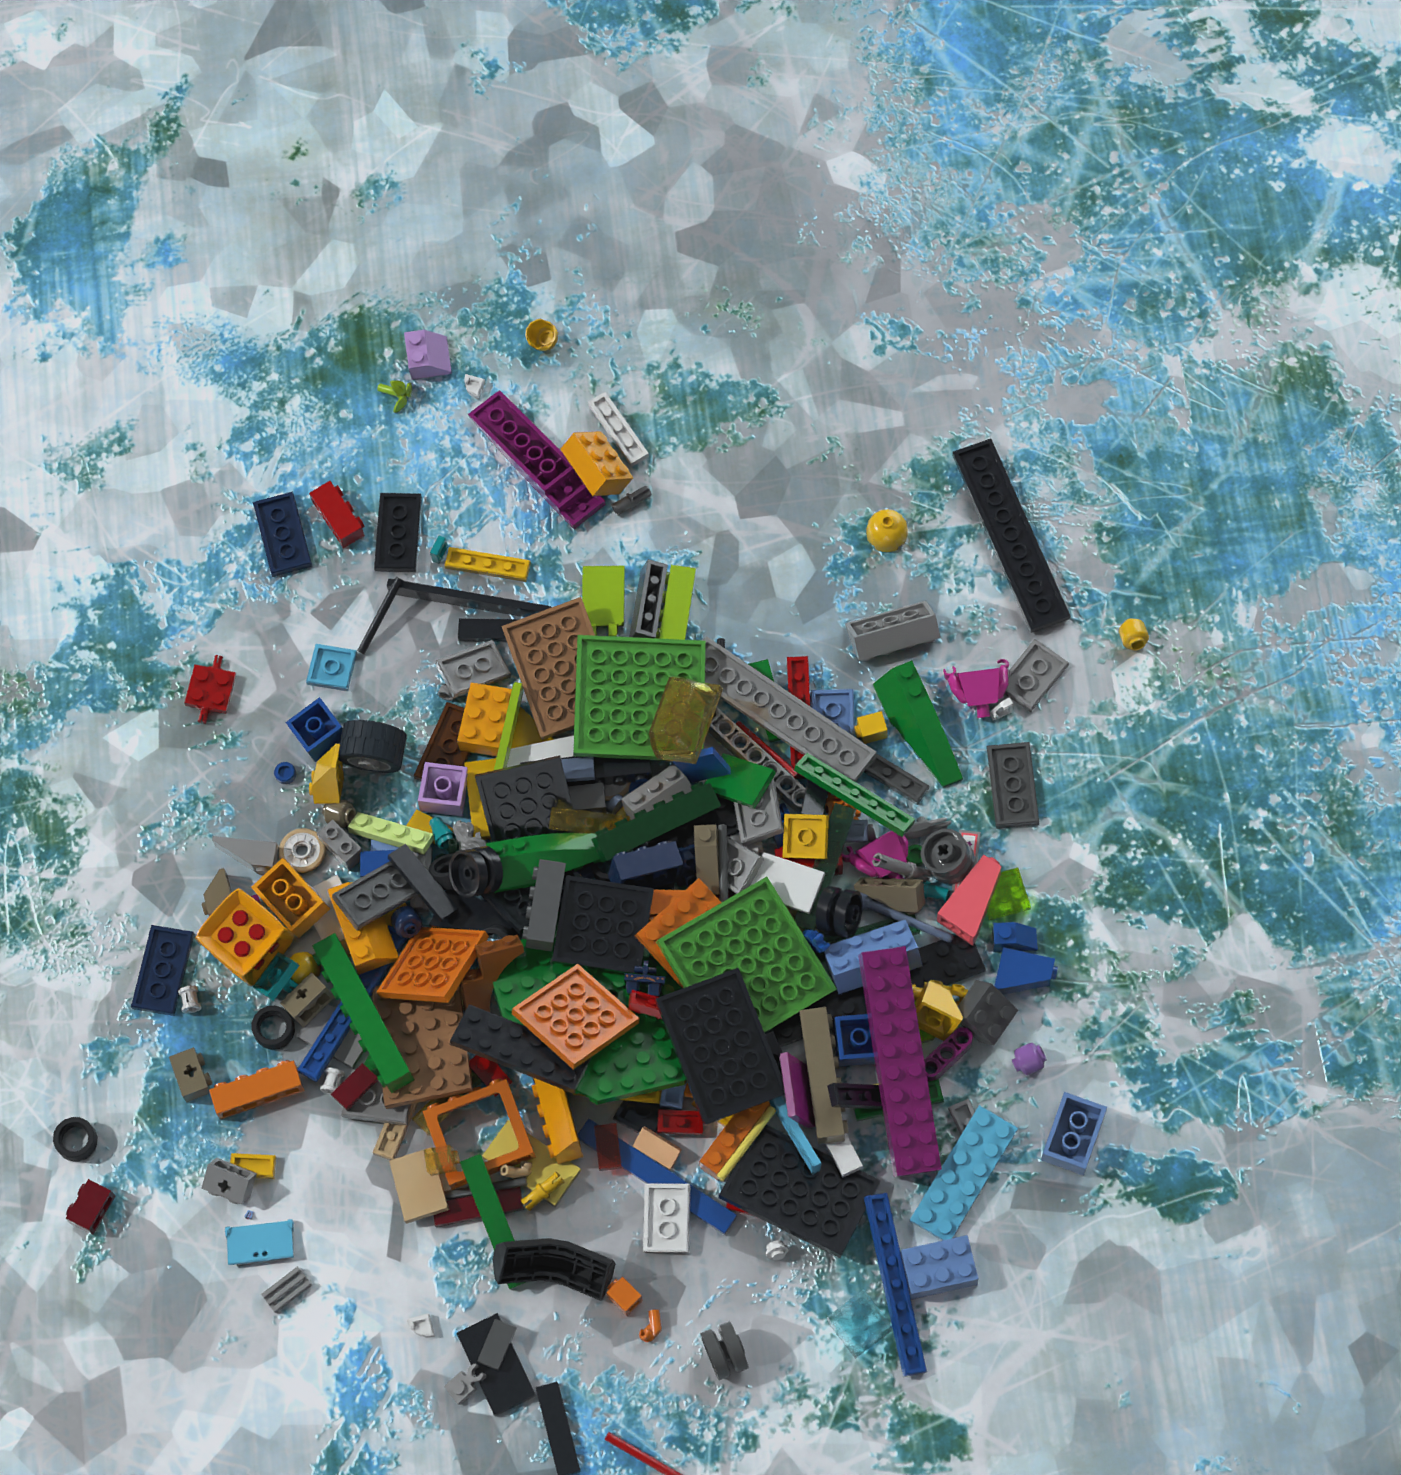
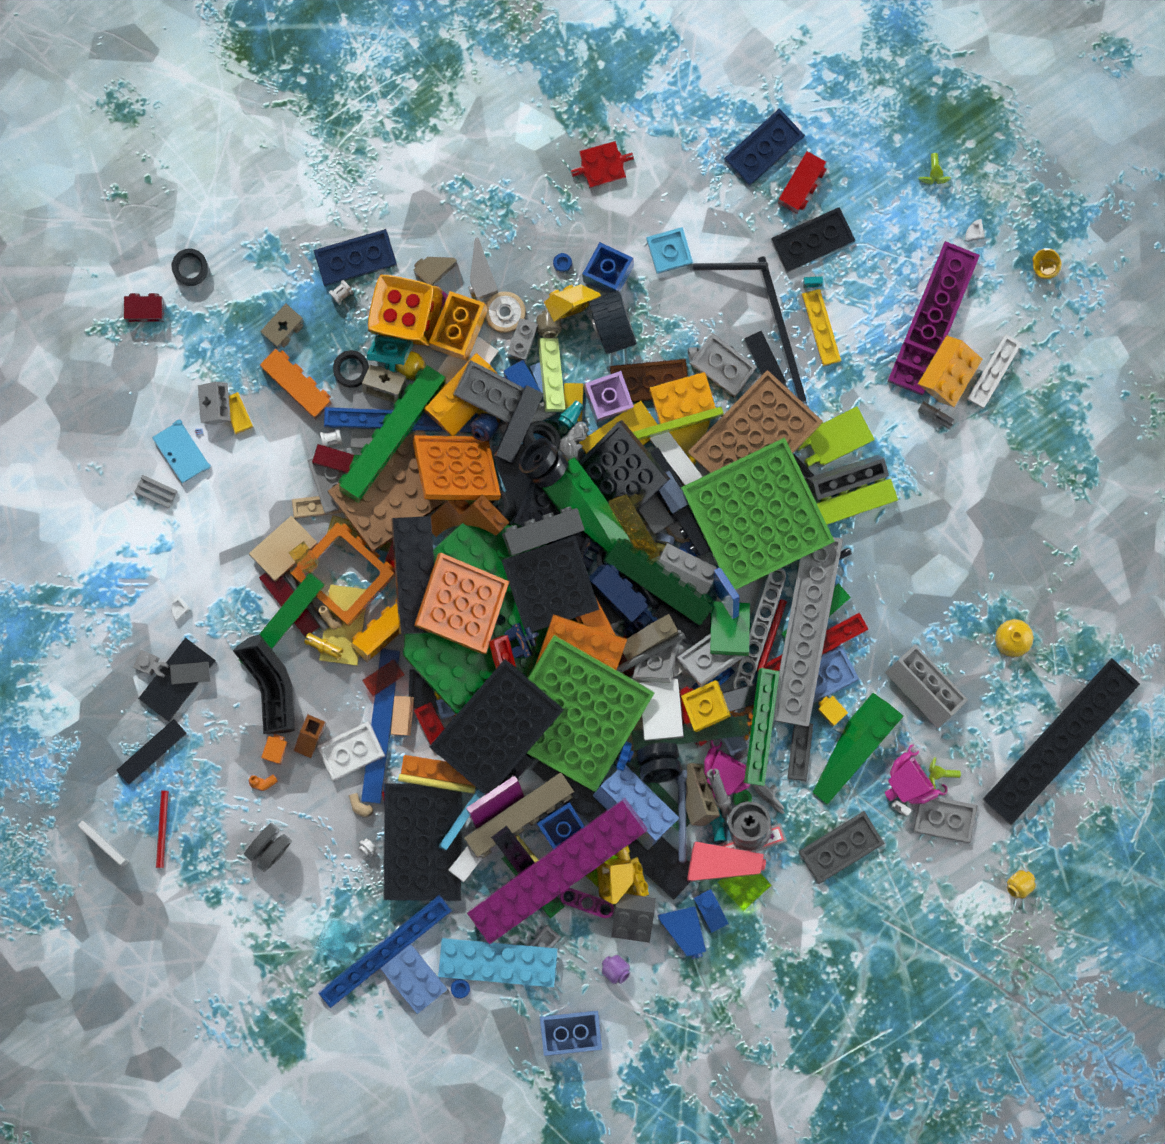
camera: 55 degrees right, 15 degrees up
lavender slope [404,330,452,380] -> none
clear yellow windscreen [649,676,723,764] -> none
none -> dark orange slope [294,714,327,758]
none -> tan arm [349,793,373,817]
none -> blue tile [451,979,470,999]
none -> lime plant [928,757,961,789]

